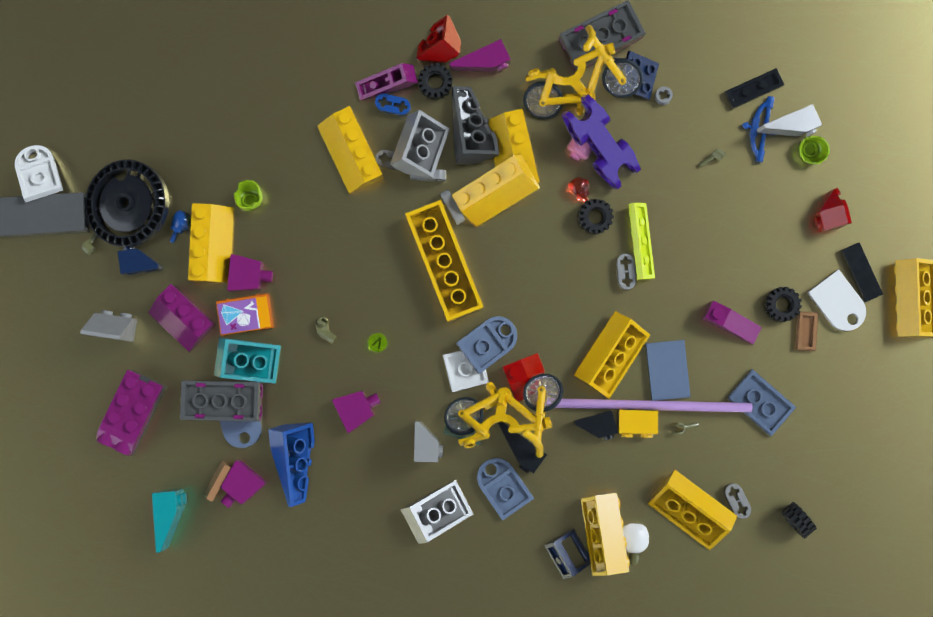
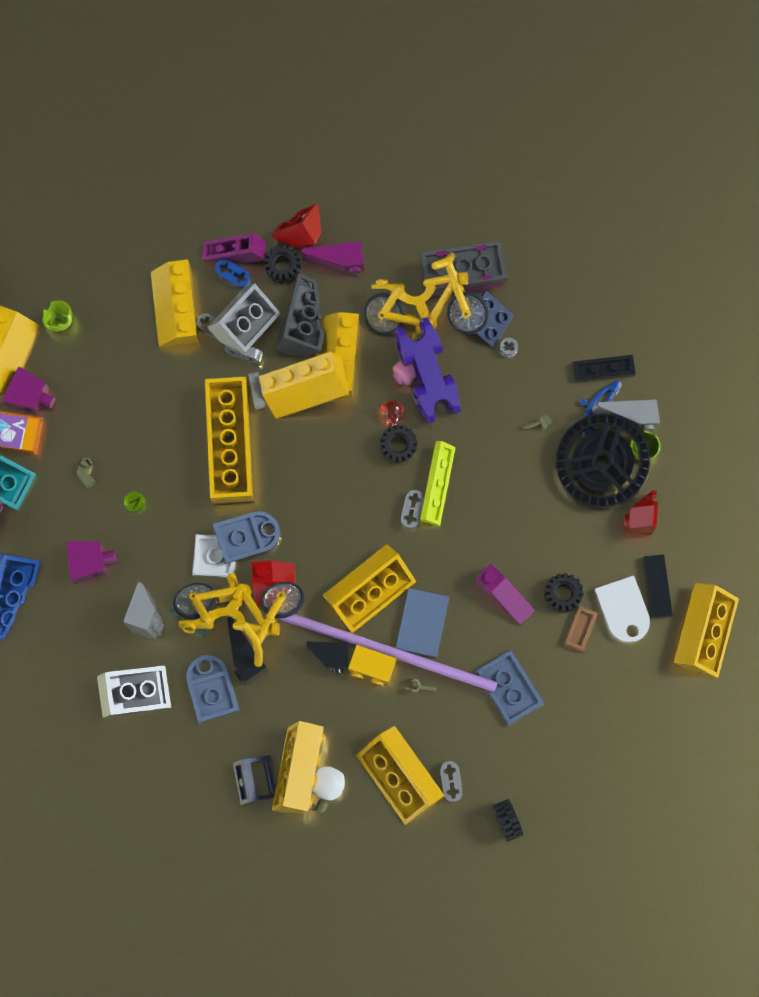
camera: 20 degrees right, 10 degrees down
none -> black piece [556,414,651,508]

